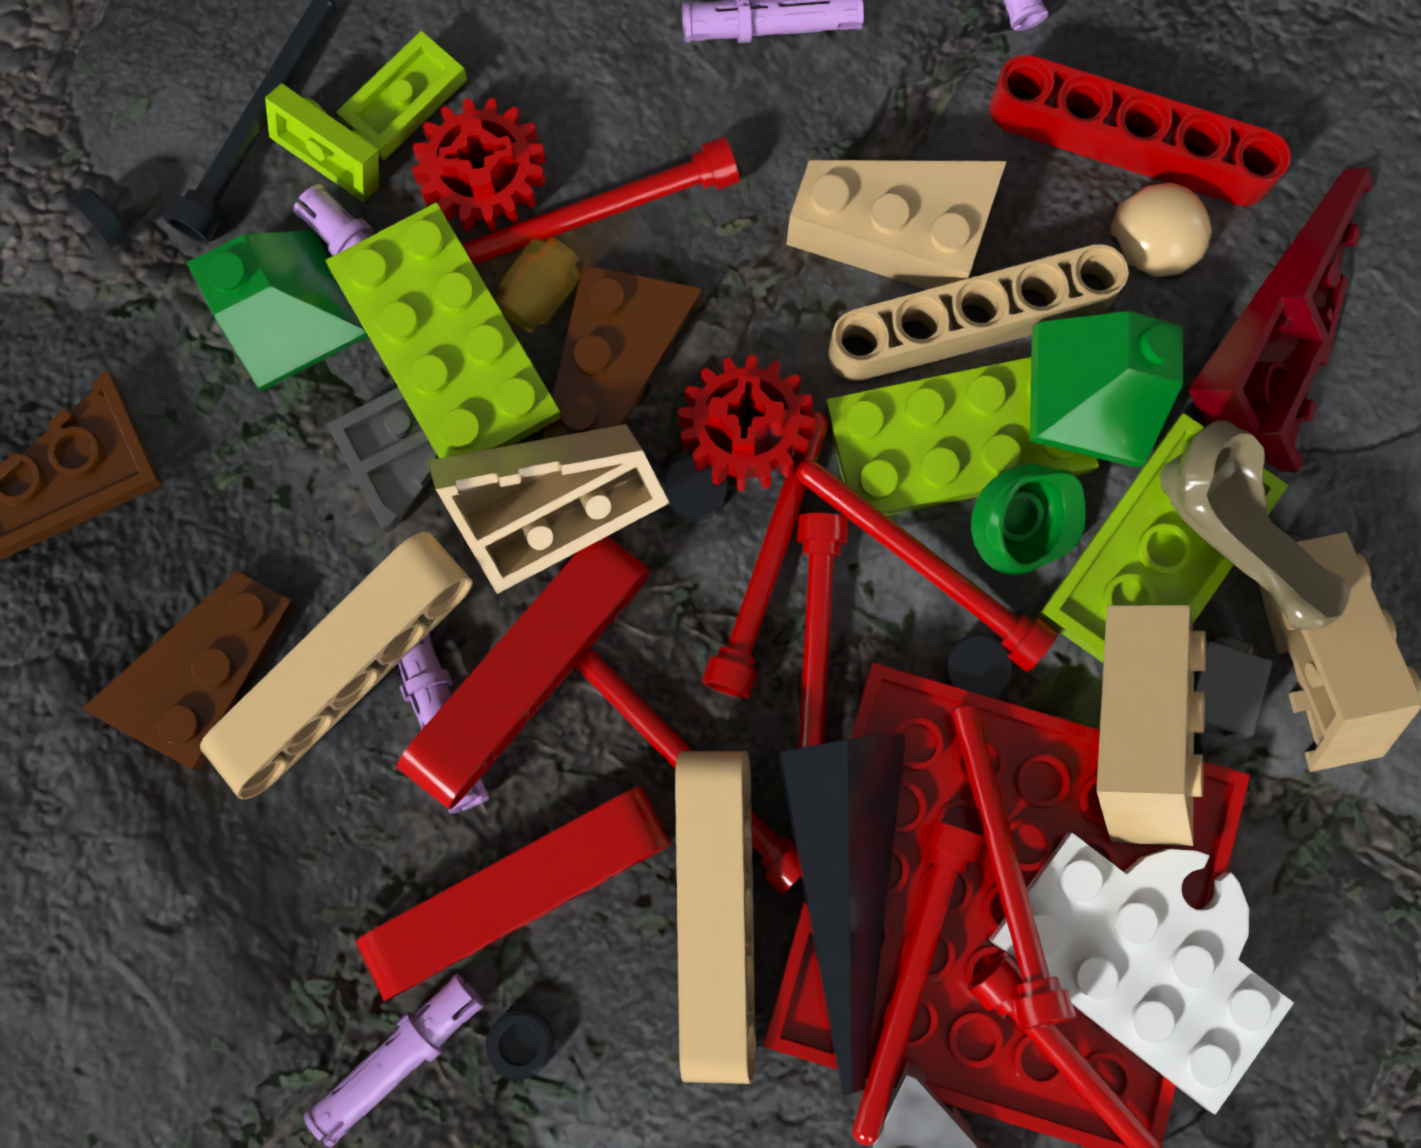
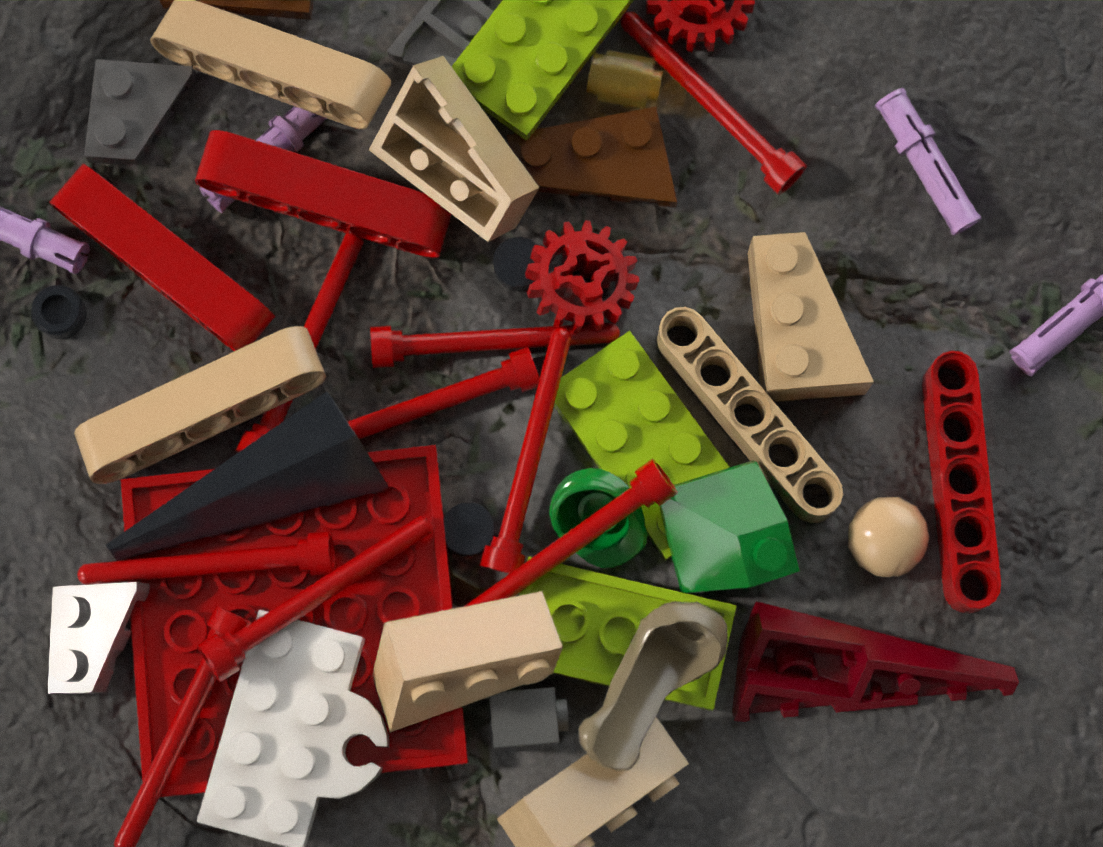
camera: 70 degrees right, 0 degrees up
none -> flat silver wing [84,60,196,166]
none -> red piece [464,458,678,607]

